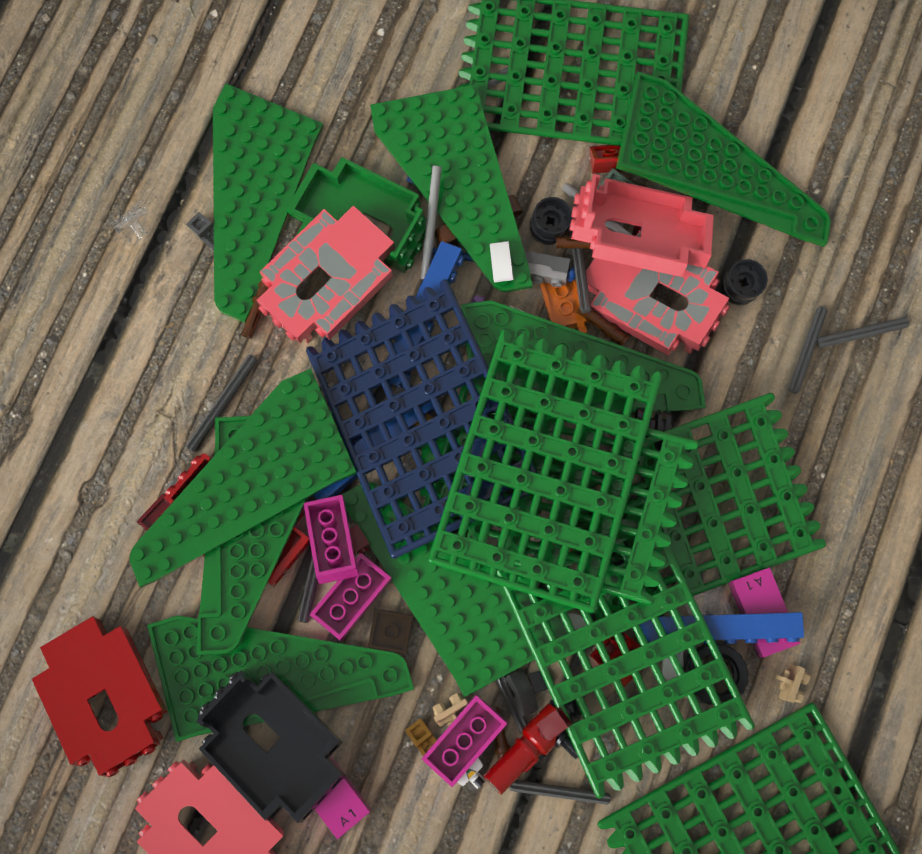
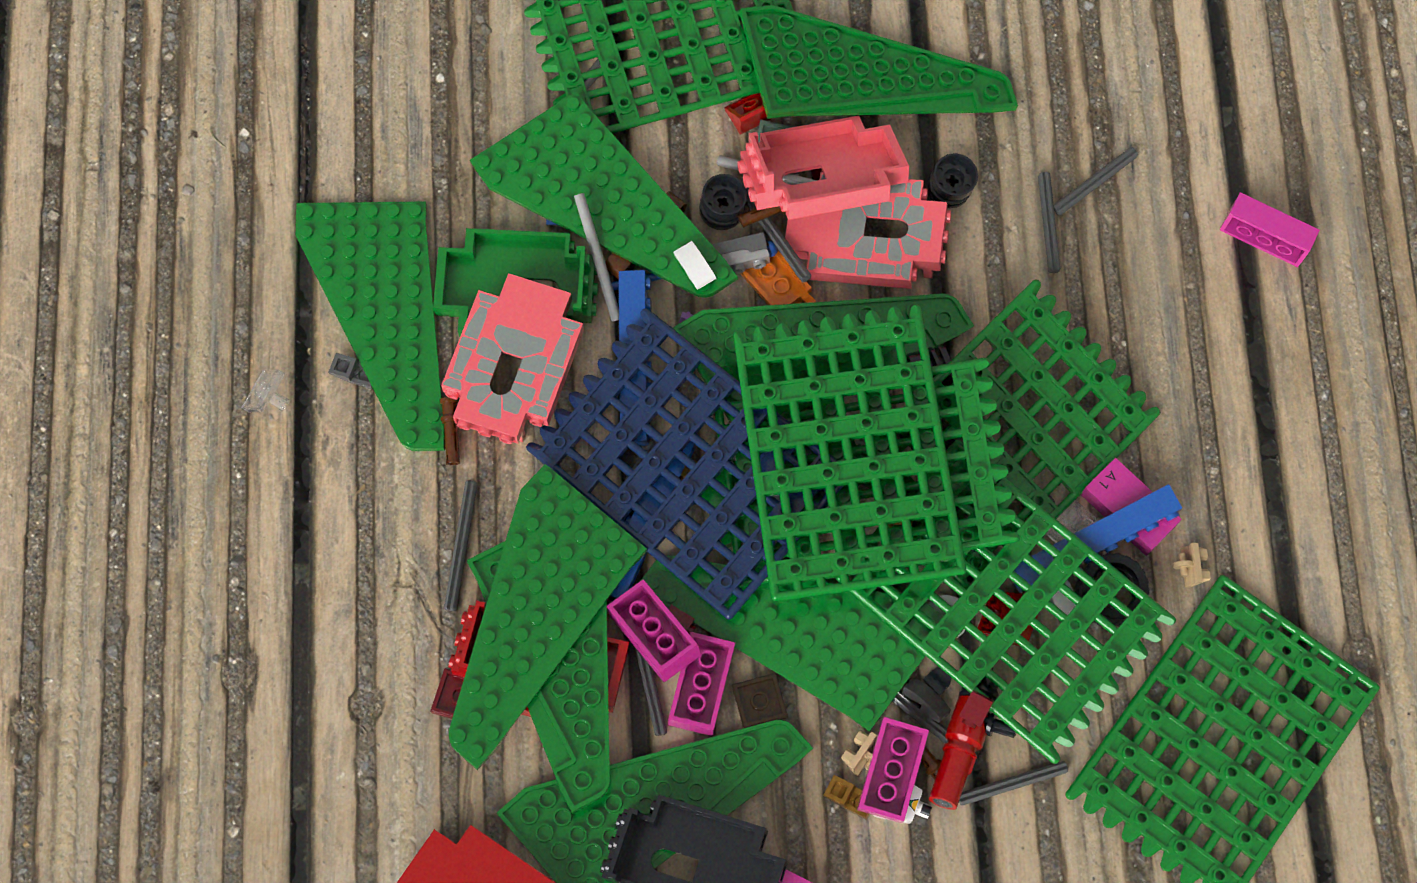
camera: 30 degrees left, 5 degrees down
reddish brown pin [576,307,630,346] -> none

